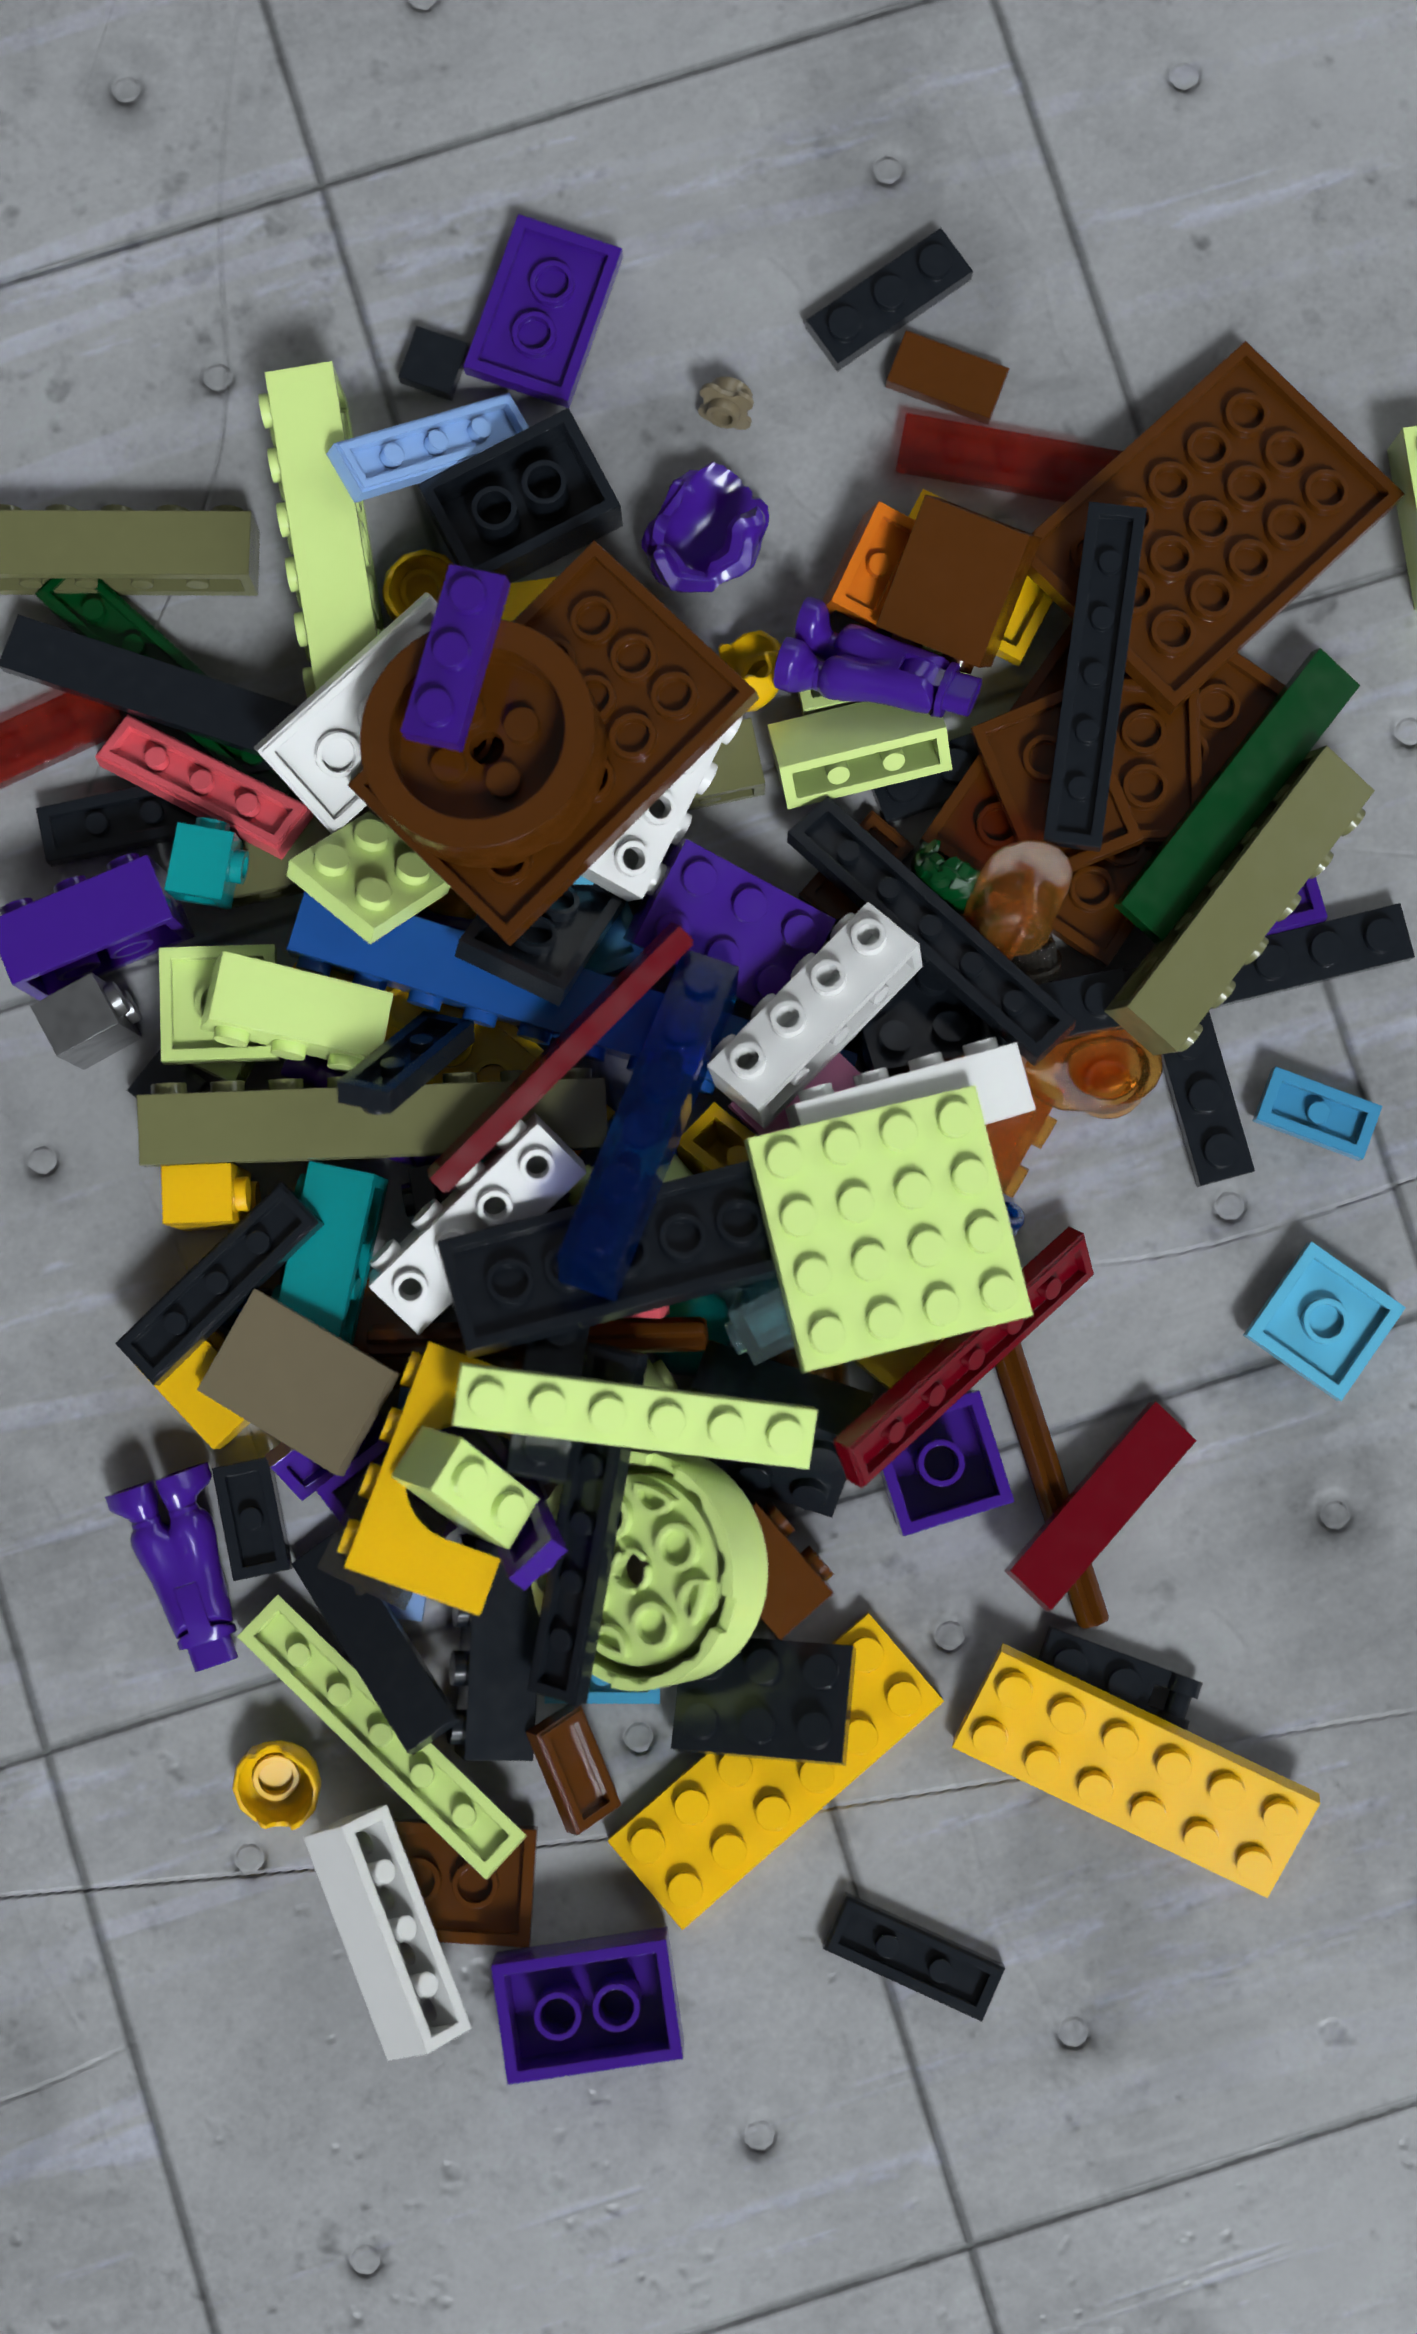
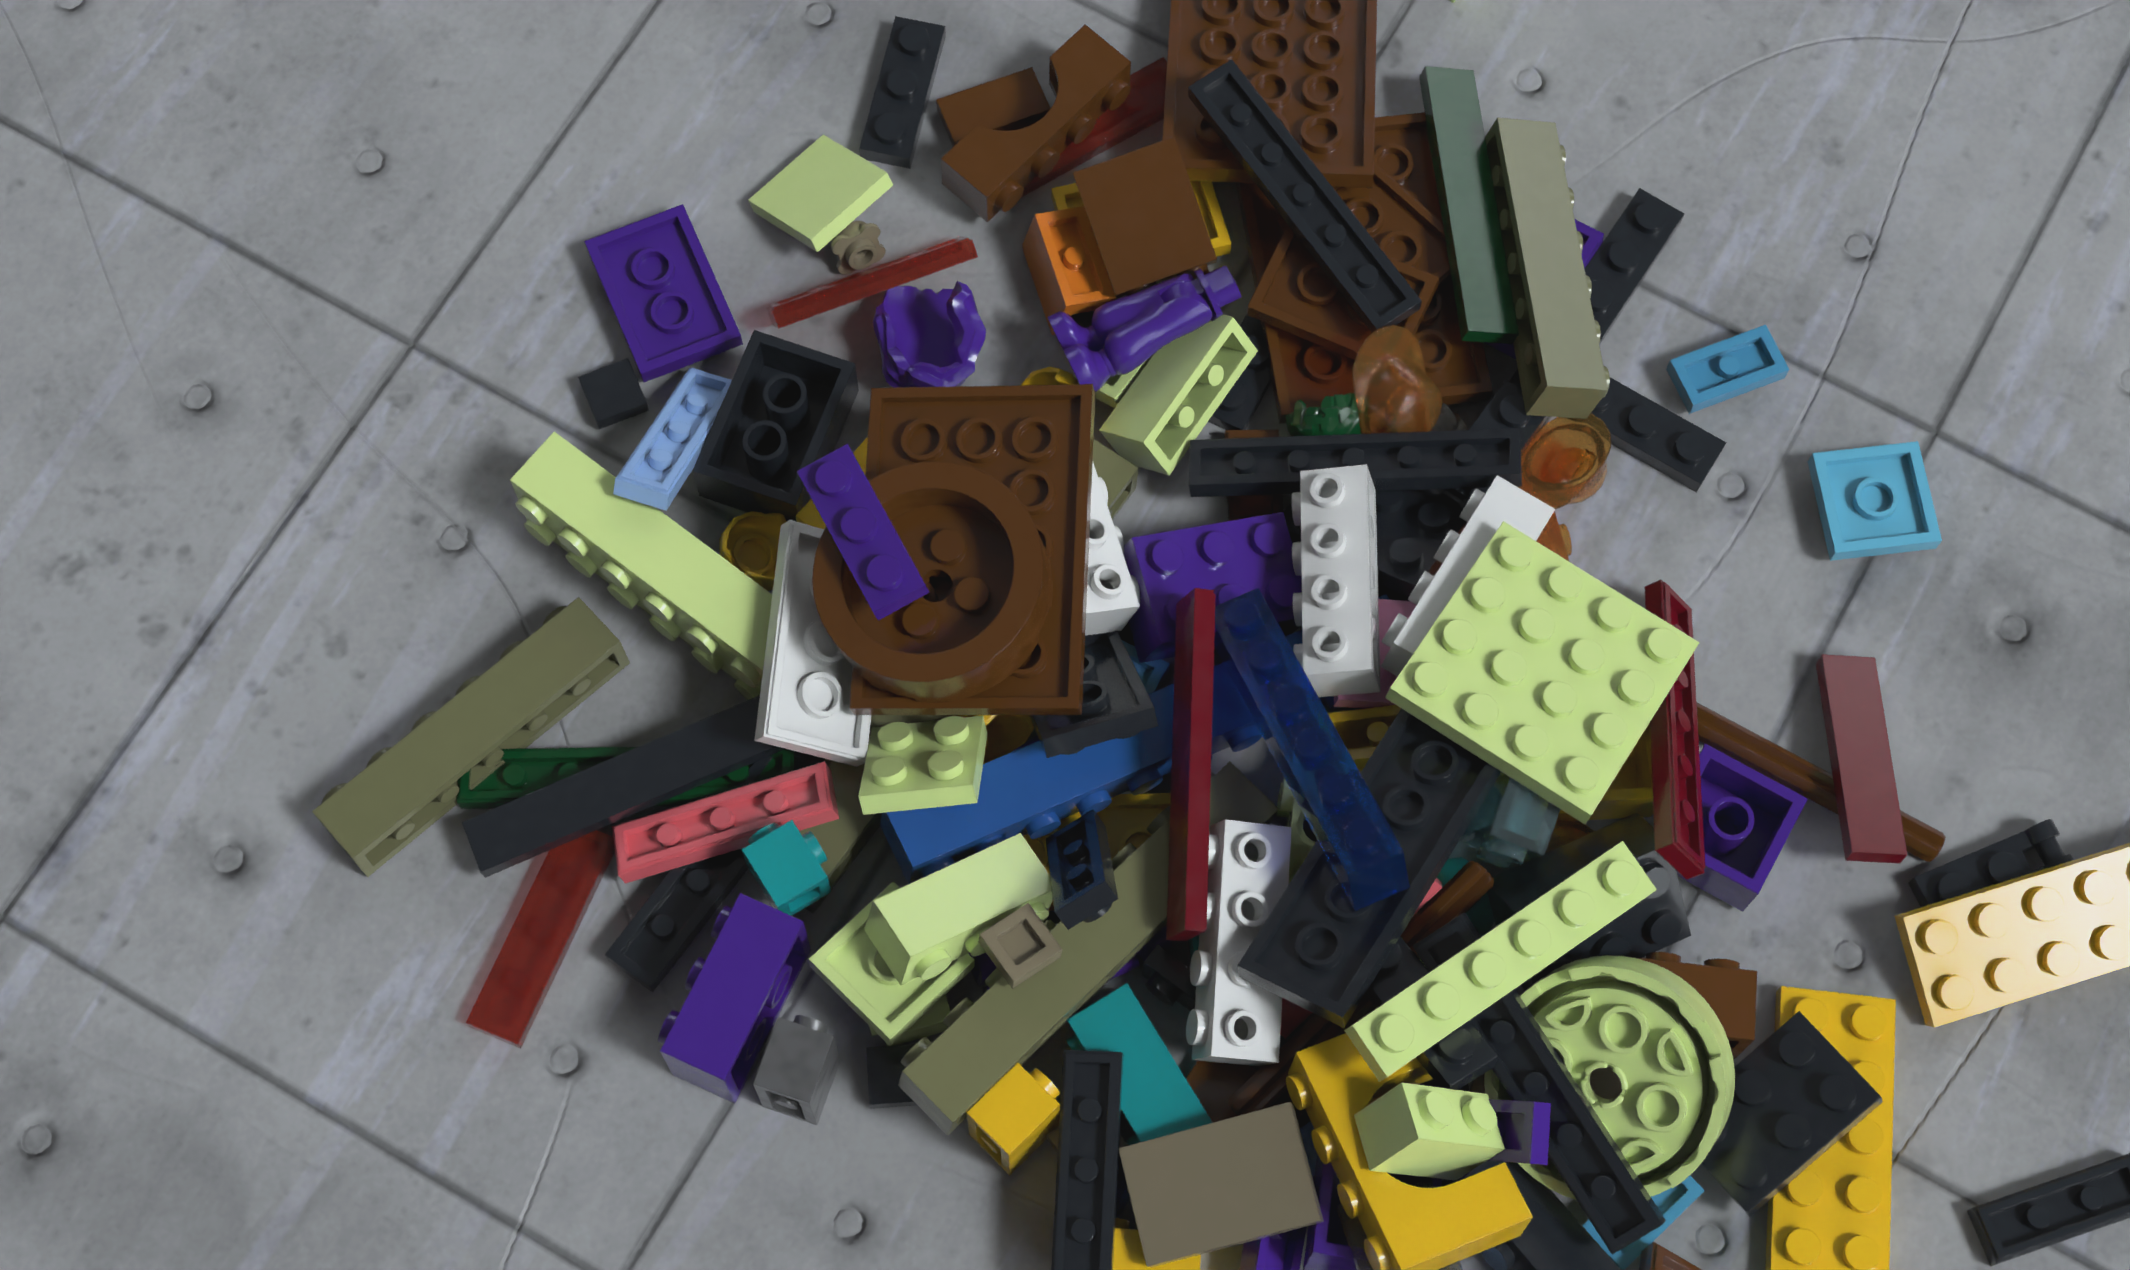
camera: 50 degrees left, 15 degrees down
none -> yellowish green tile [748,135,893,252]
none -> clear red tile [766,236,978,329]
none -> reddish brown arch [941,24,1131,222]
none -> dark tan plate [978,903,1063,989]

